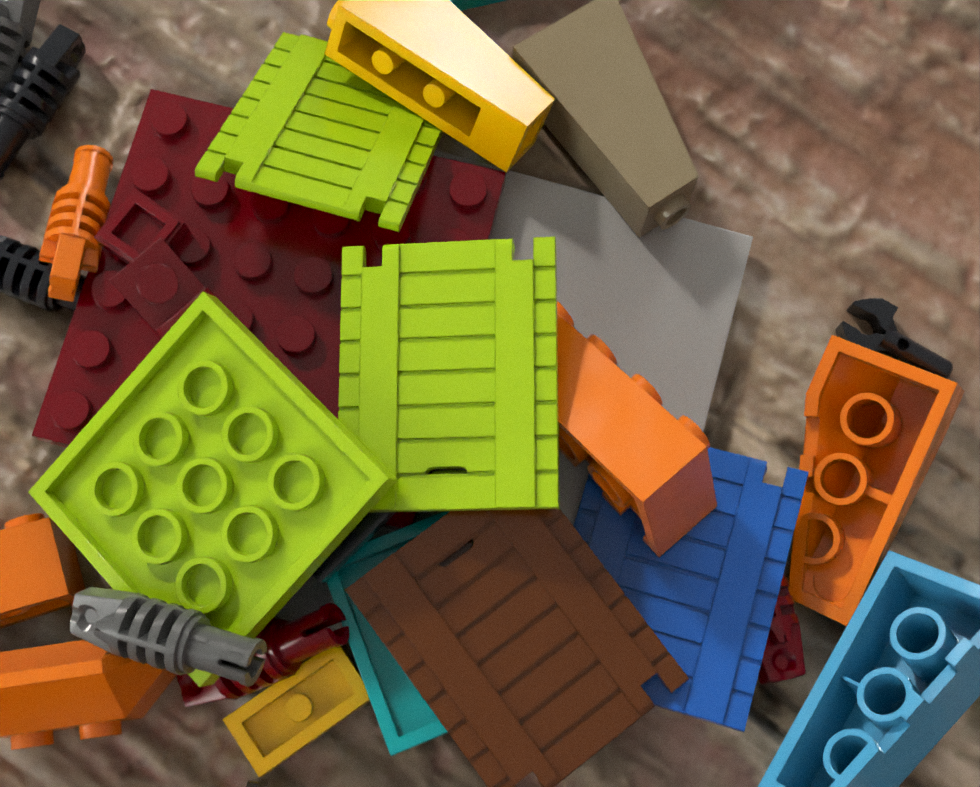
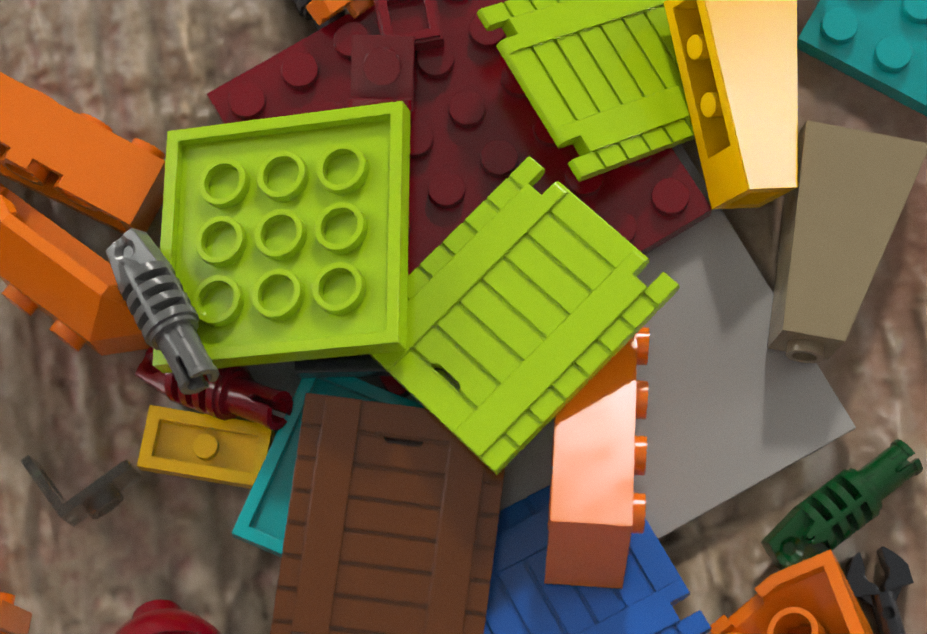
camera: 50 degrees right, 0 degrees up
none -> dark green hinge [761,439,923,570]

